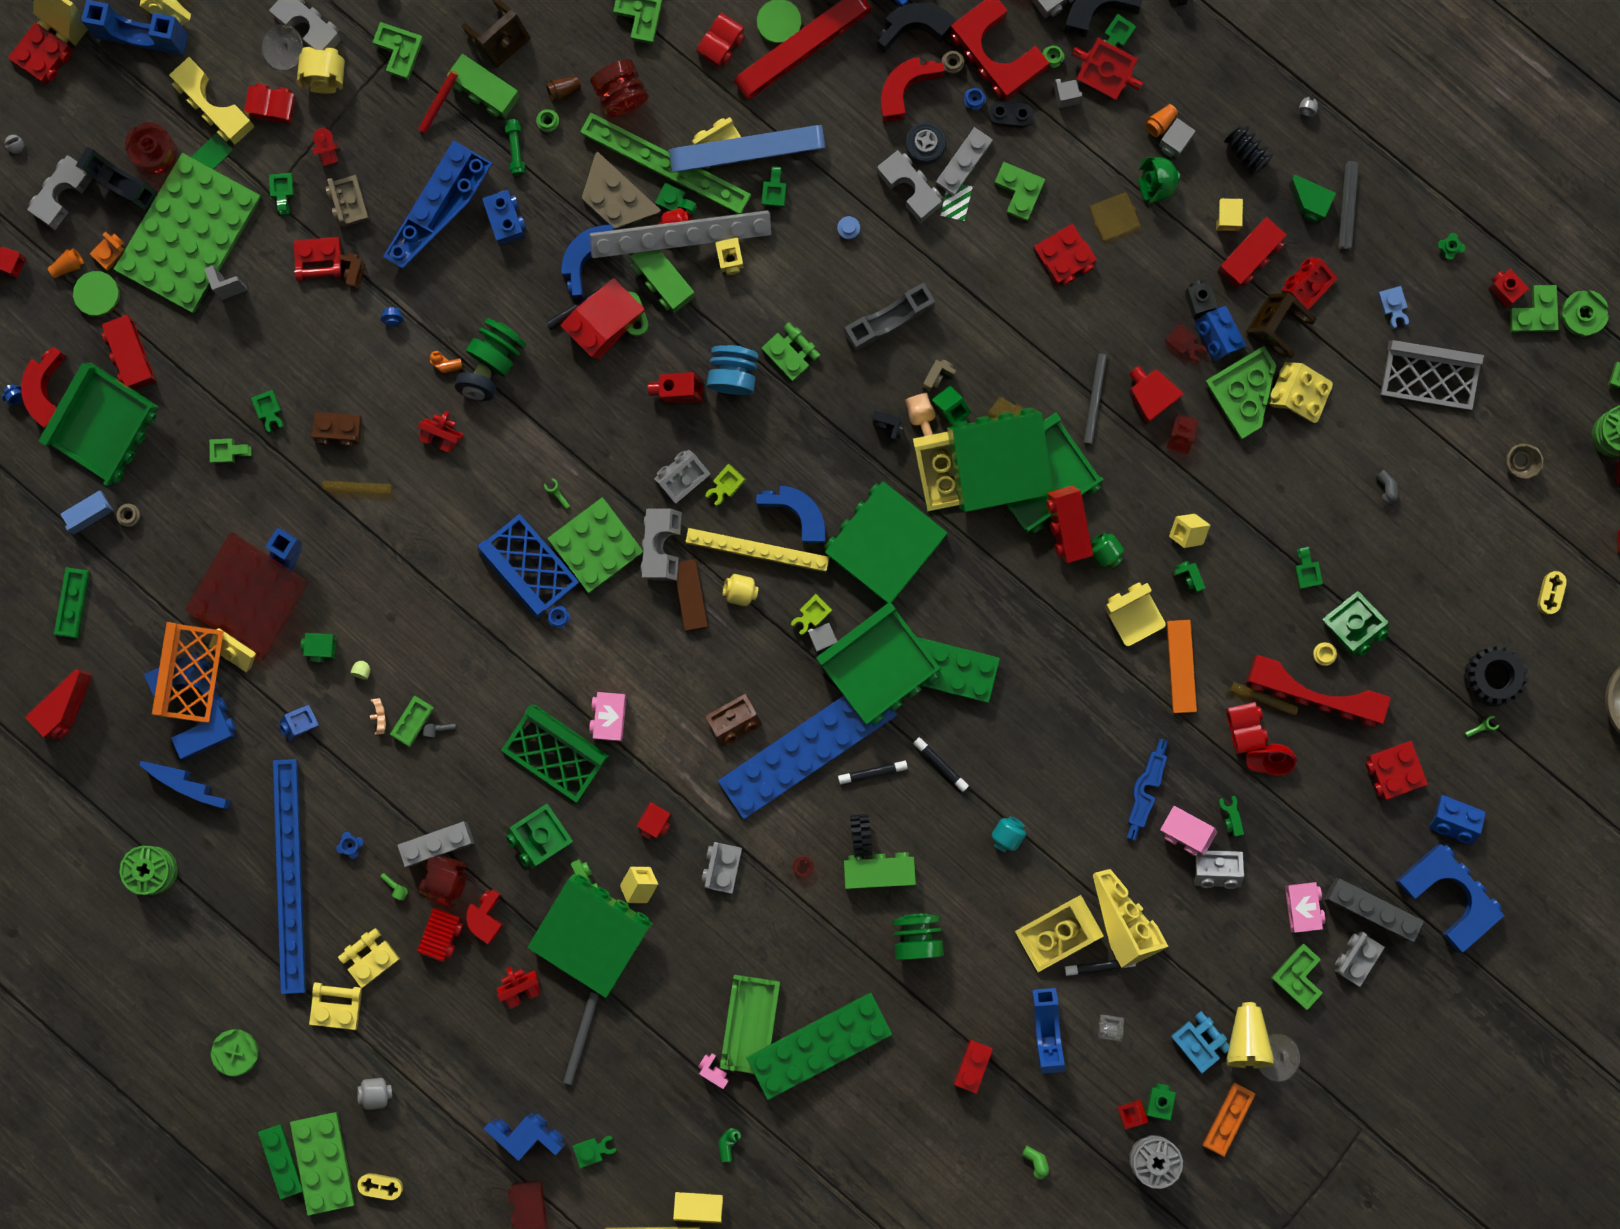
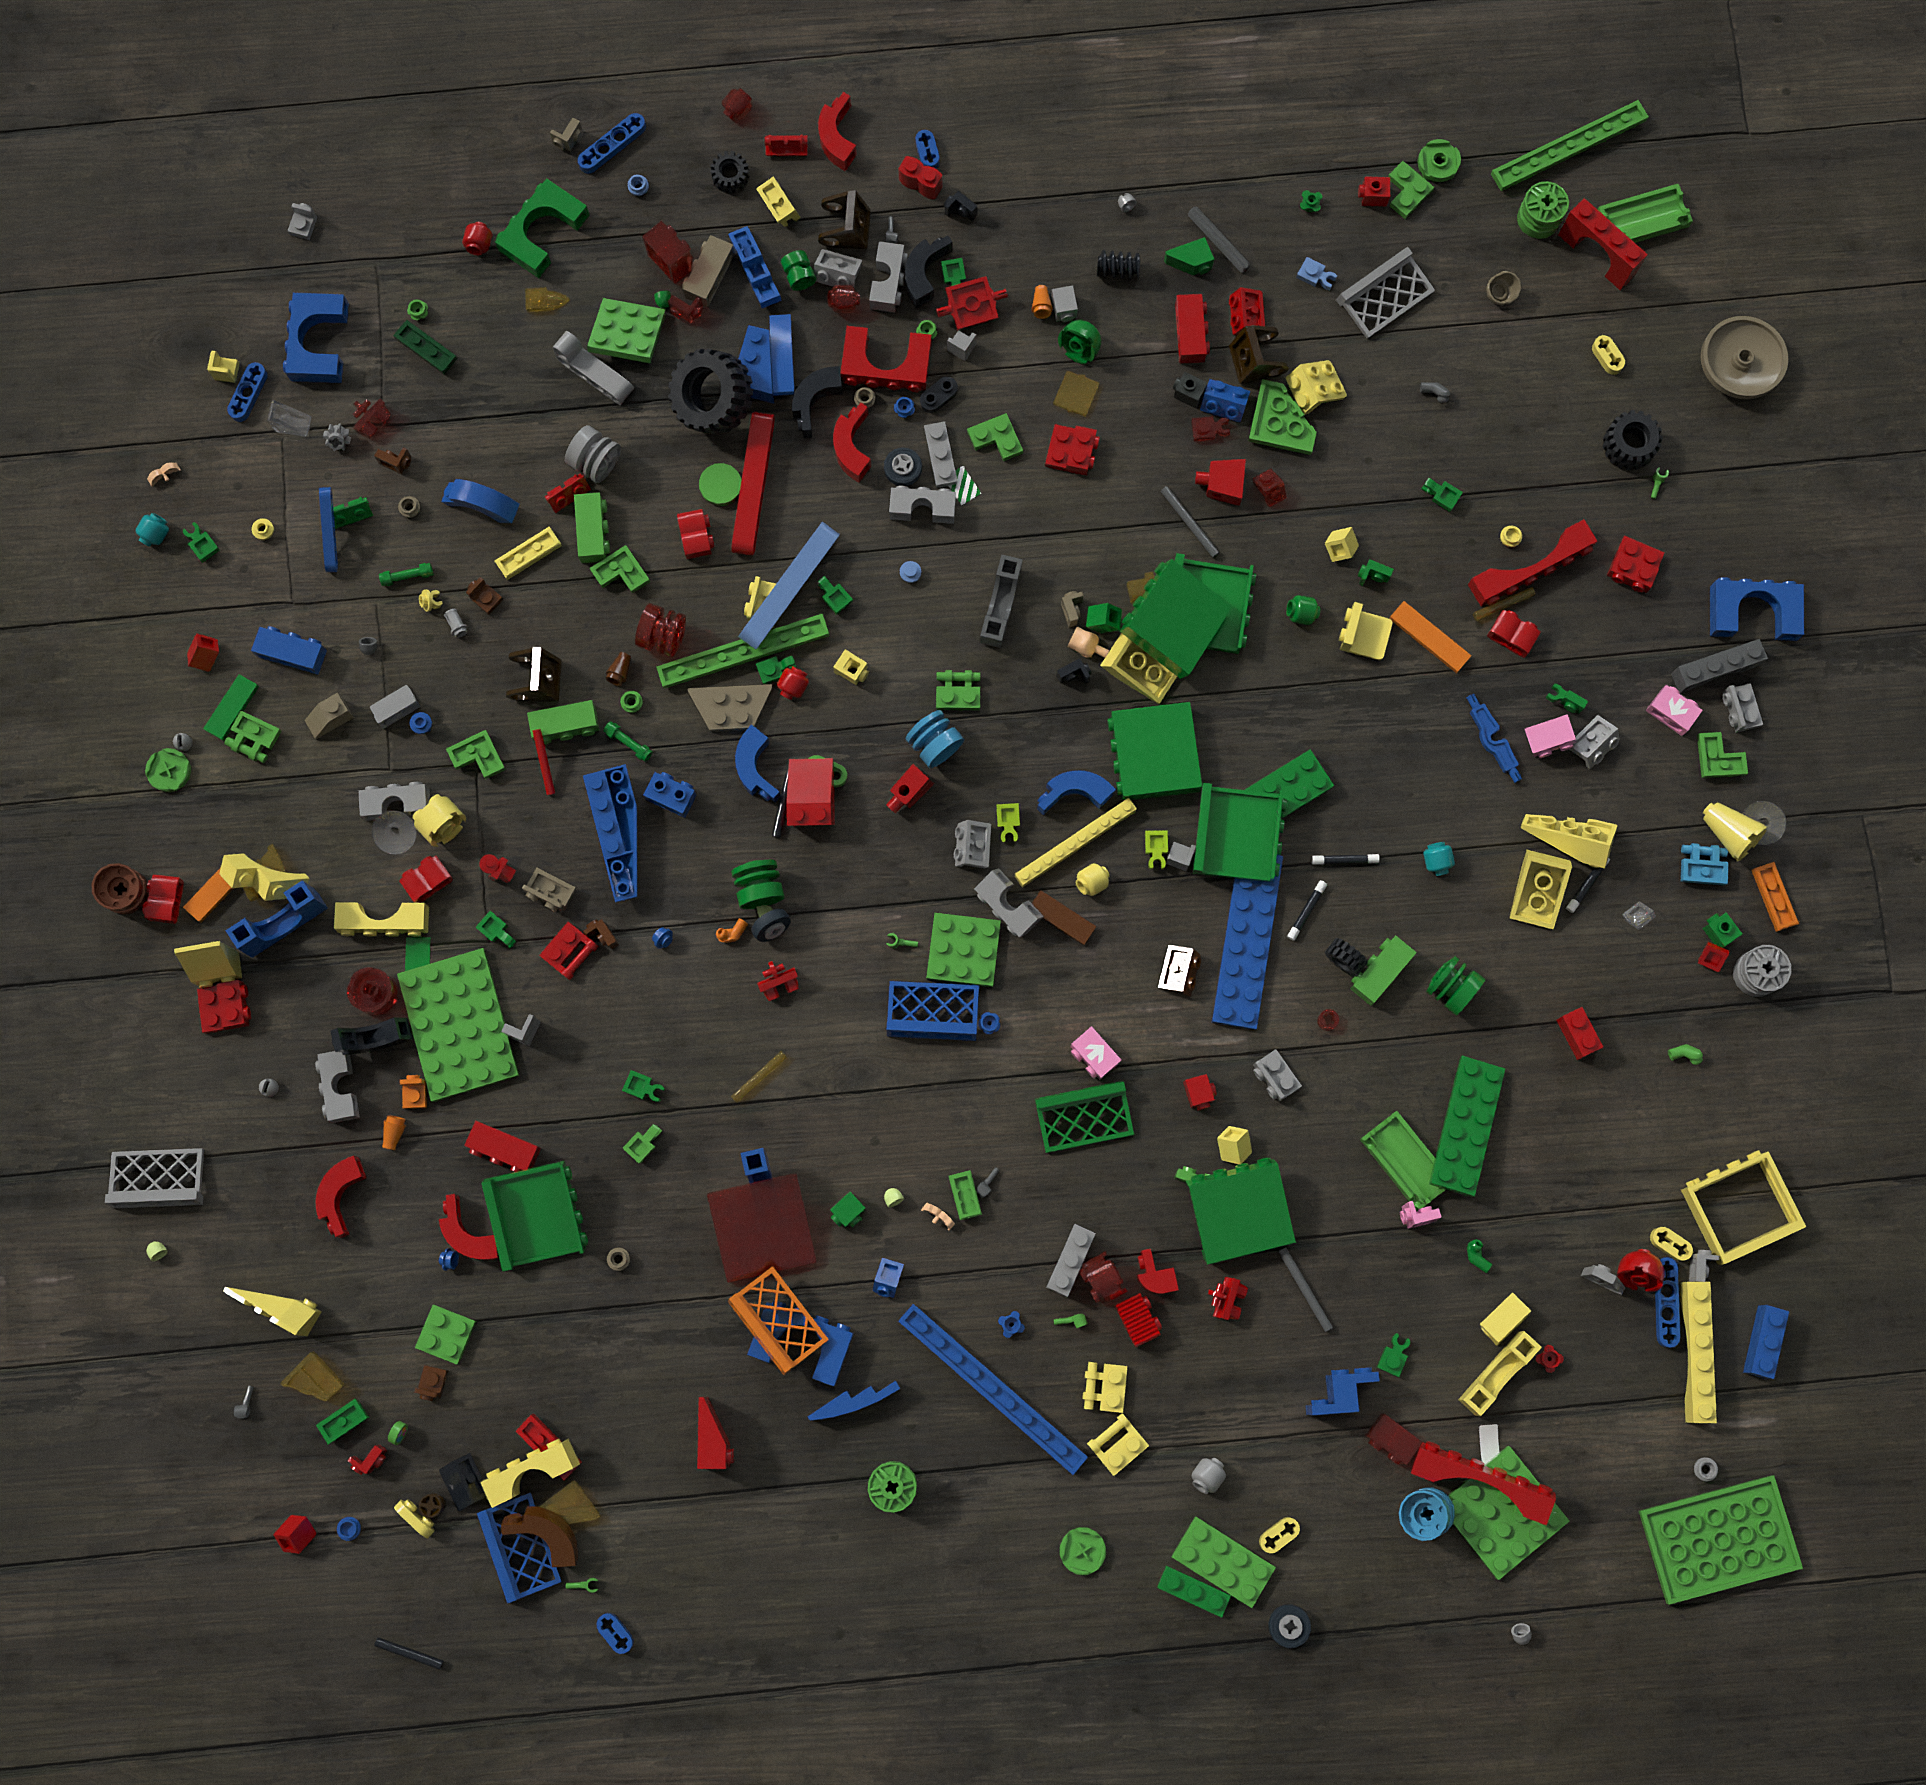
camera: 50 degrees left, 5 degrees down
green tile [54,567,90,639] -> none
medium blue panel [61,491,114,534] -> none
bright green tile [73,271,120,317] -> none
light yellow plate [209,628,256,672] -> none
reddish brown bracket [310,412,362,447] -> none
green plate [506,804,573,870] -> none
light grey plate [589,211,771,258] -> none
bright green brick [630,249,695,314] -> none
blue arch [1032,988,1065,1074] -> none
red brick [1046,485,1093,563] -> none
light yellow panel [1216,198,1243,231] -> none
red cap [1246,743,1297,776] -> none
green plate [1322,591,1390,658] -> none
blue bracket [1429,795,1486,845] -> none

